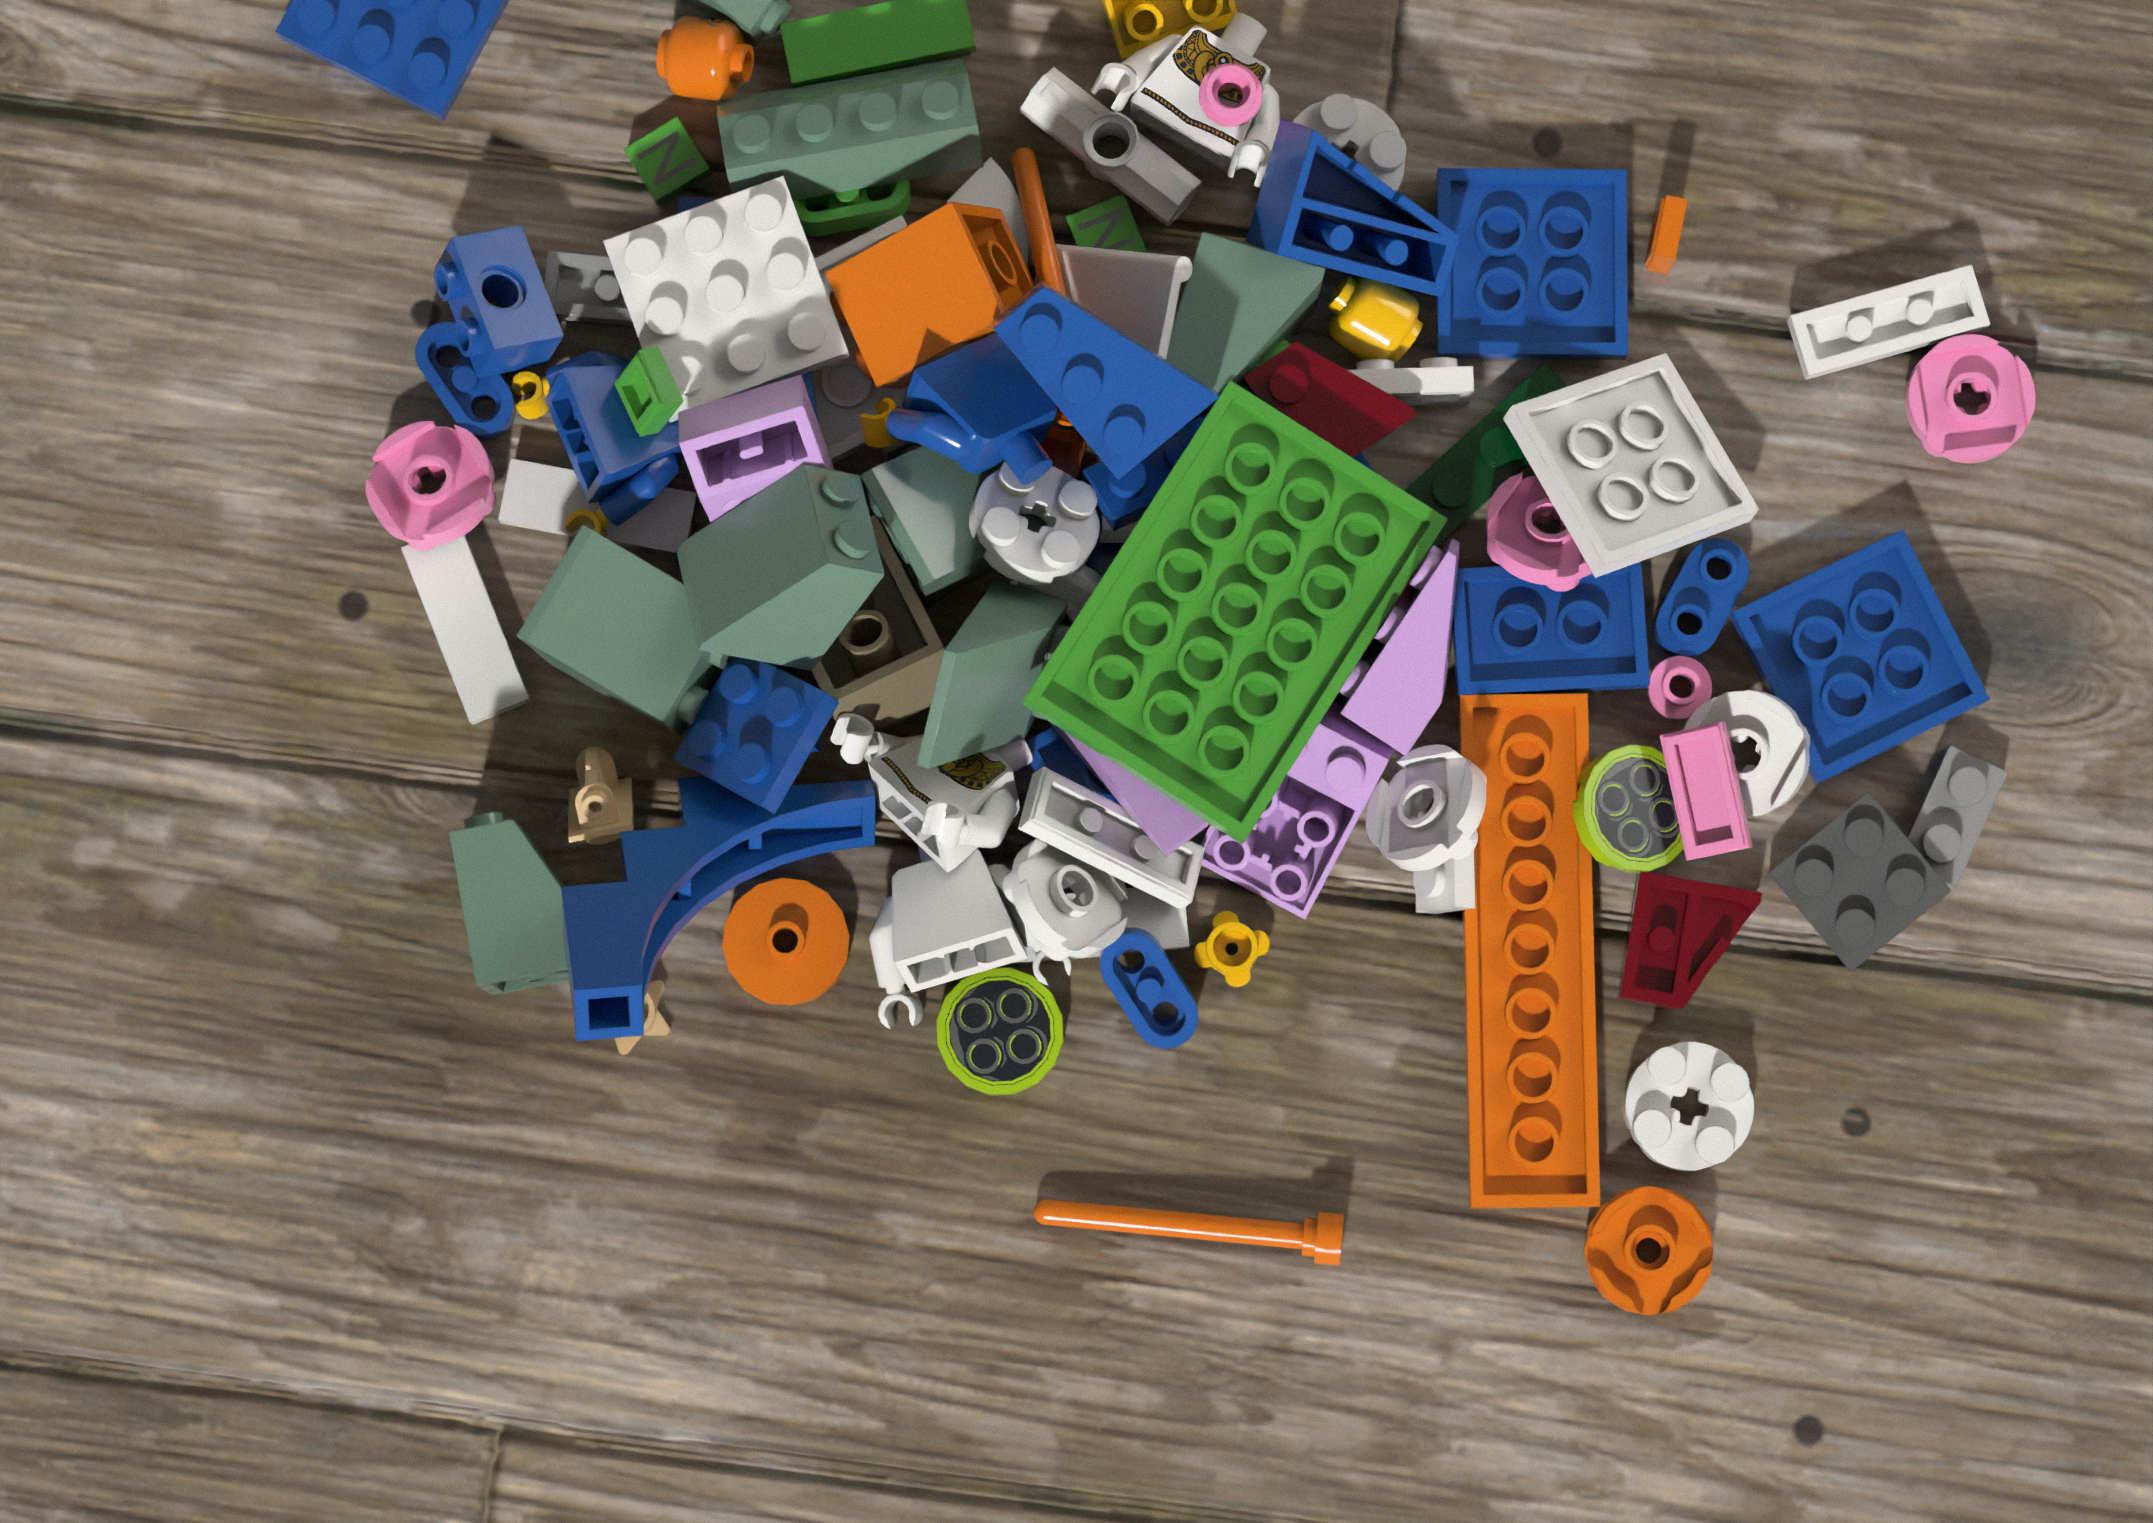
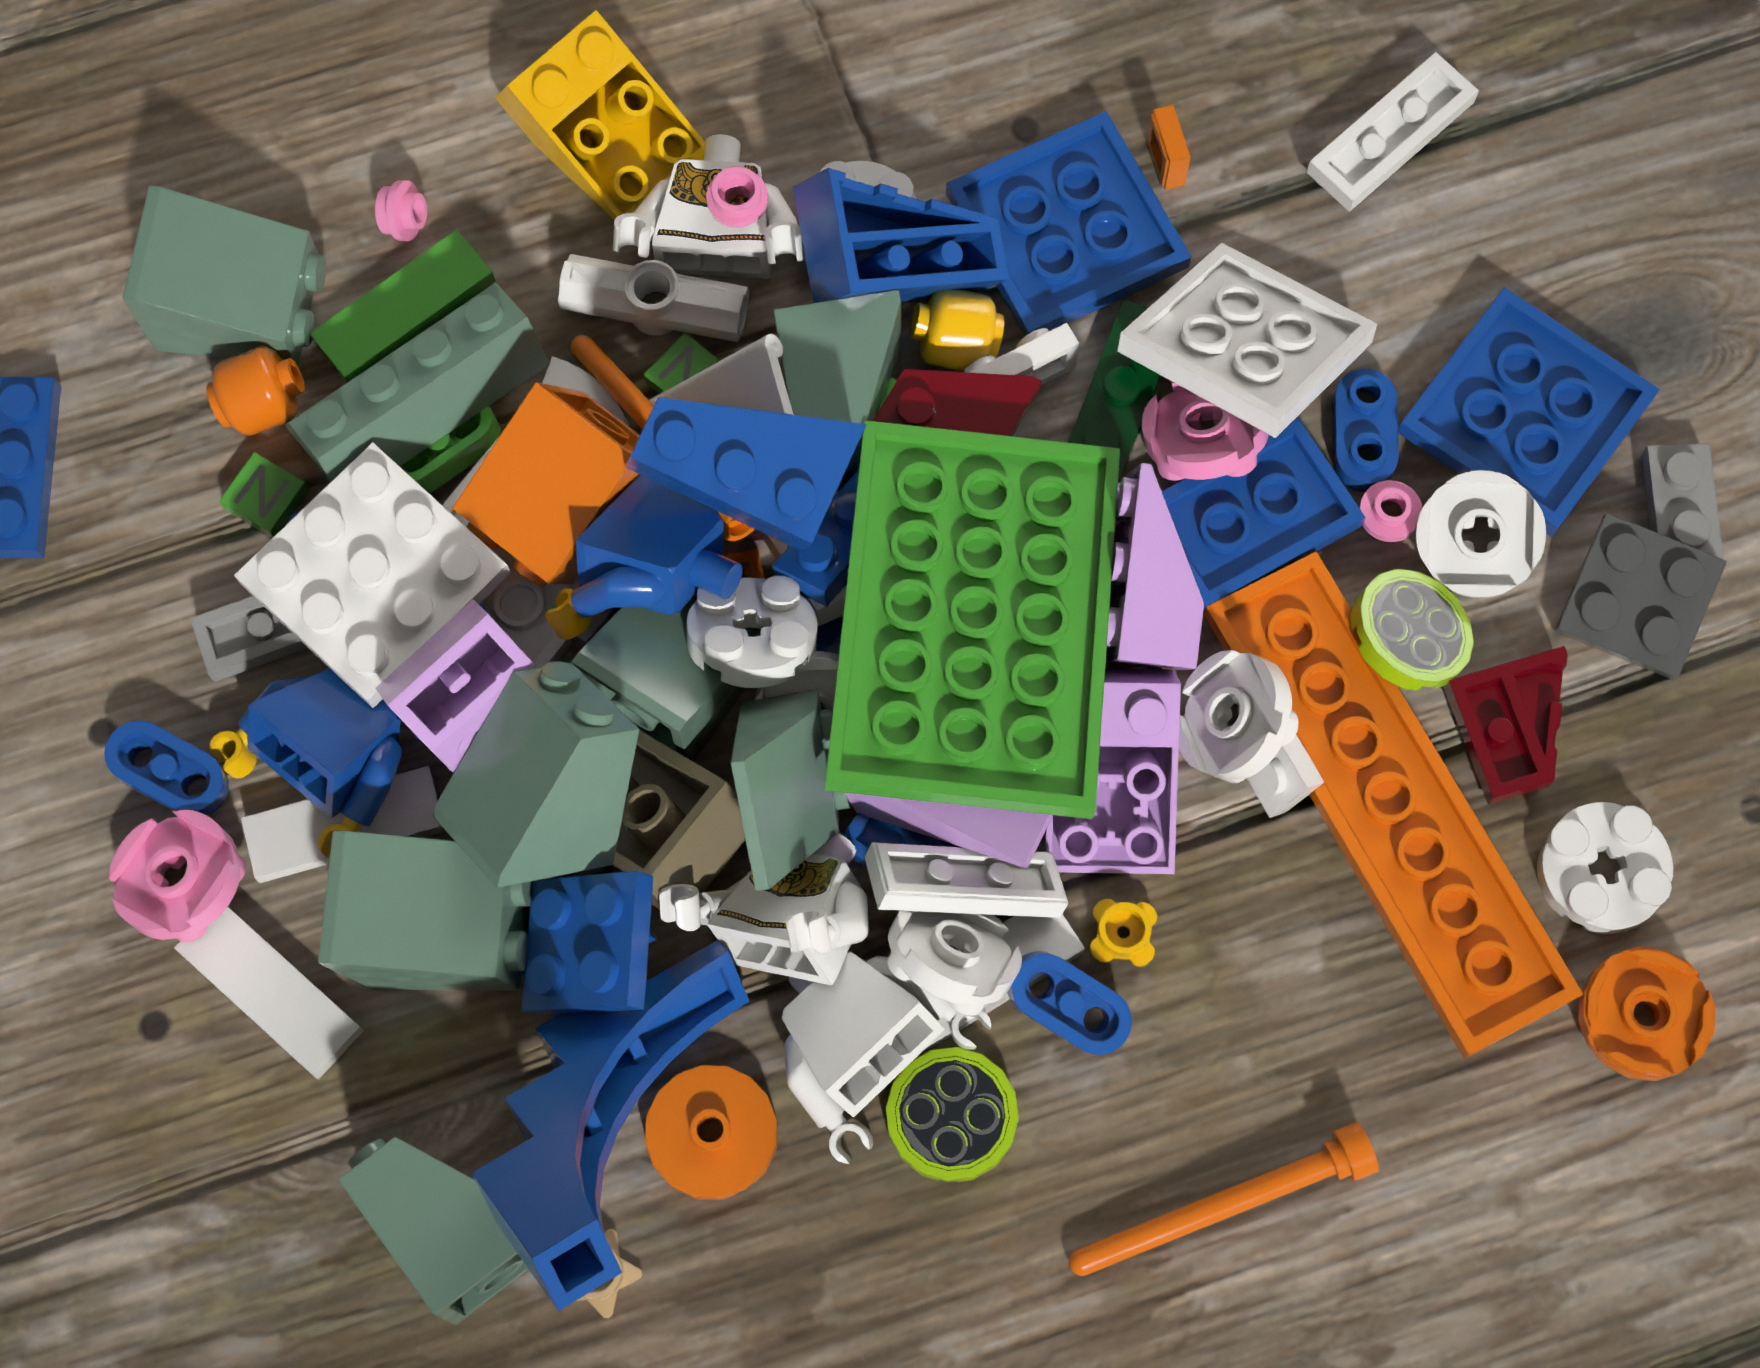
camera: 25 degrees left, 10 degrees down
blue brick [434,225,564,378] -> none
tan hinge [568,747,633,844] -> none
bright green tile [614,346,684,437] -> none
bright pink tile [1659,721,1753,861] -> none
bright pink plate [1905,334,2036,463] -> none

